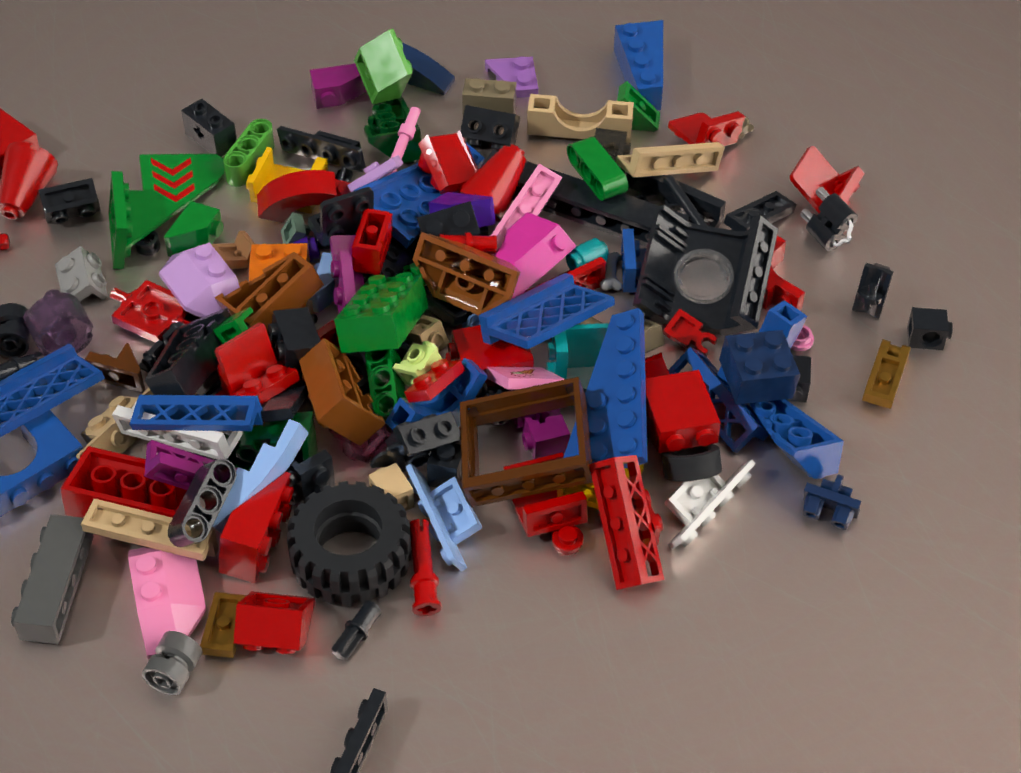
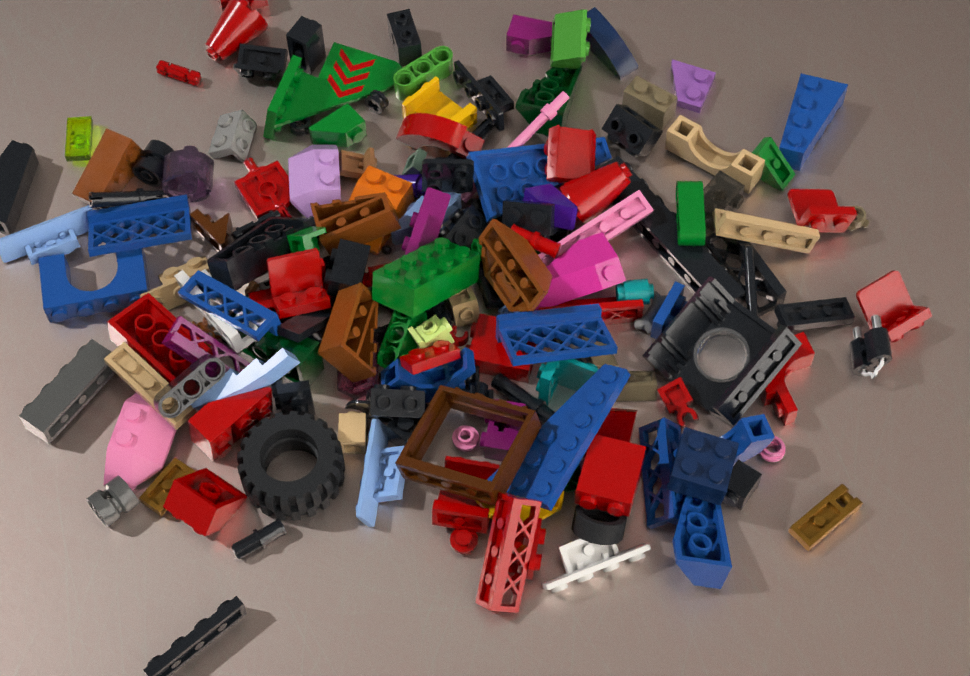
camera: 30 degrees right, 10 degrees up
lavender plate [347,155,403,192] -> none
red brick [352,208,392,275] -> none
red pin [409,519,441,616] -> none
bright pink tile [486,367,564,390] -> none
dark blue hips [803,474,861,530] -> none
black hips [852,263,894,319] -> none
black brick [907,307,953,350] -> none
none -> black brick [286,16,326,75]
none -> black bush [365,90,389,114]
none -> bright pink plate [452,425,479,452]

